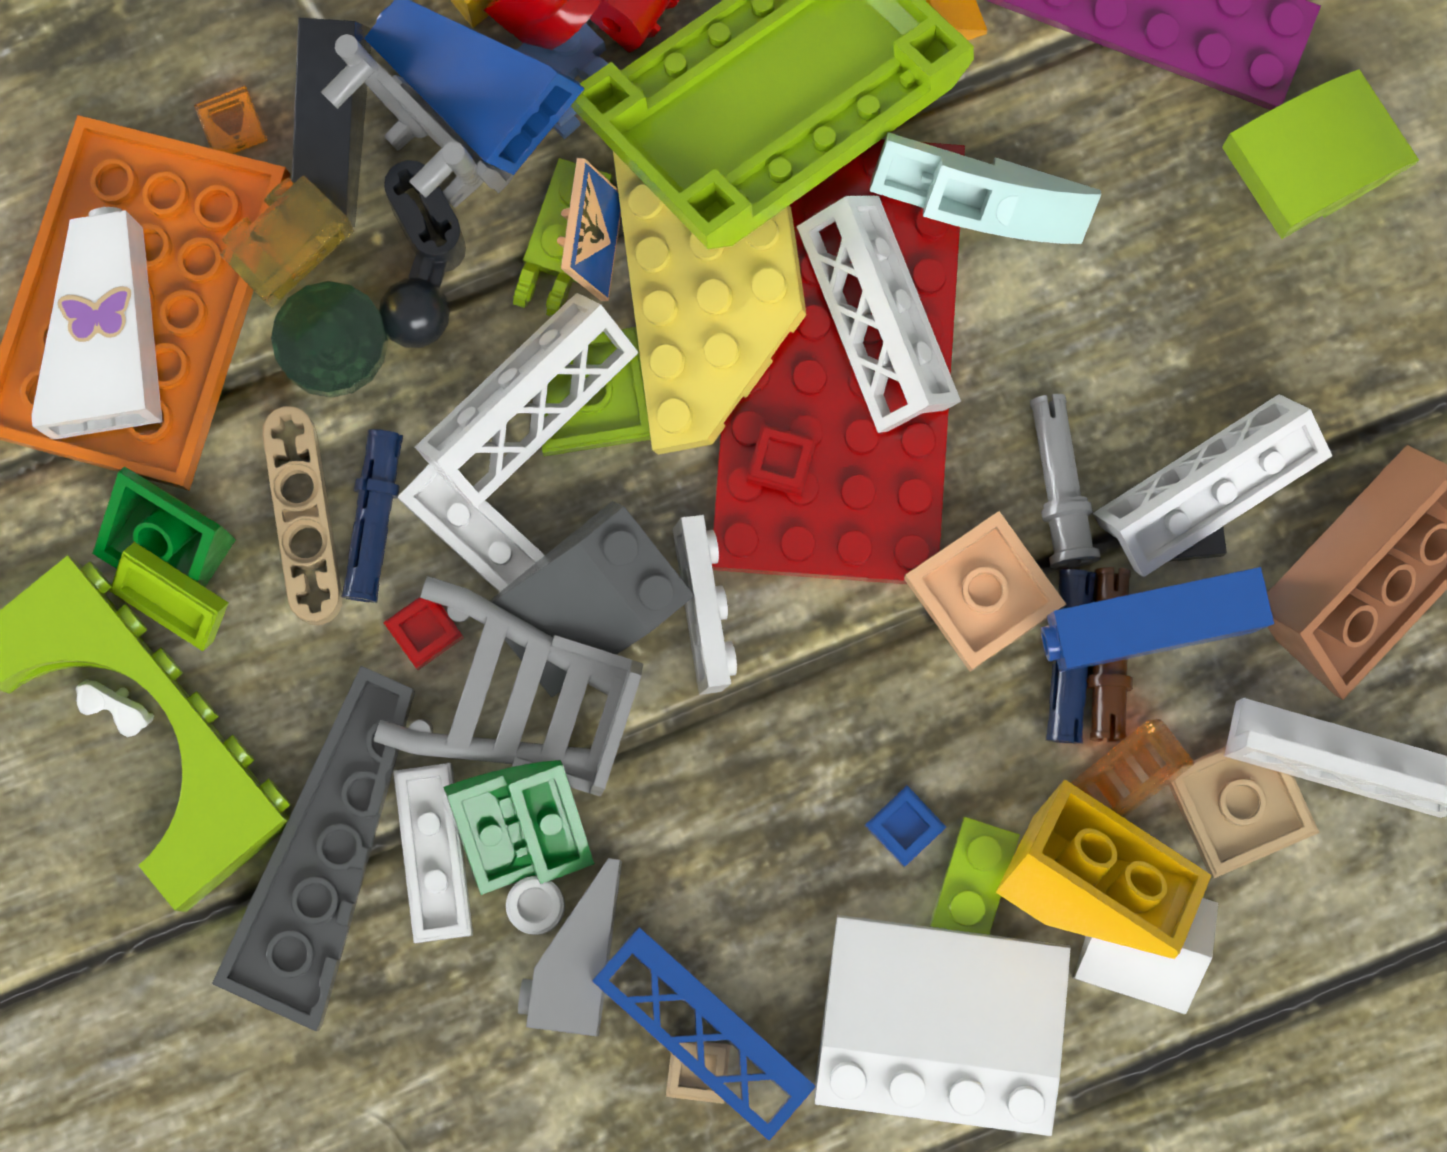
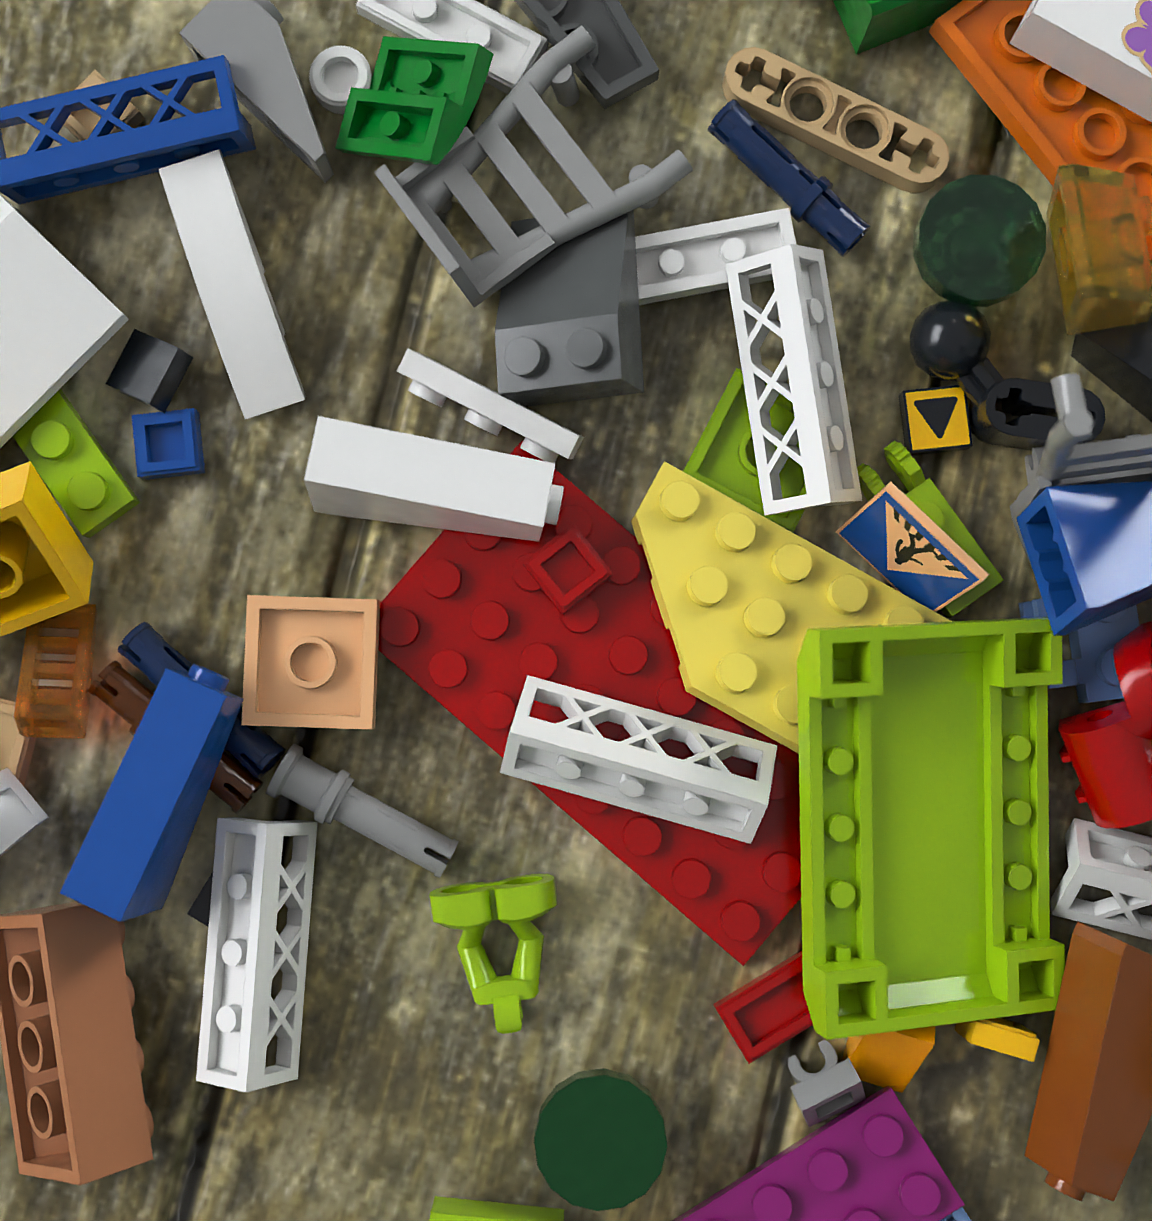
camera: 125 degrees right, 5 degrees up
red tile [383,597,464,670] -> none
light aqua slope [870,132,1101,244] -> none
none -> black tile [106,329,193,413]
none -> white slope [158,149,306,420]
none -> white slope [304,416,564,542]
none -> lime piece [429,874,558,1034]
none -> dark green piece [534,1068,668,1211]
none -> red tile [714,950,813,1064]
none -> light grey tile [788,1040,866,1127]
none -> tile [898,385,973,456]

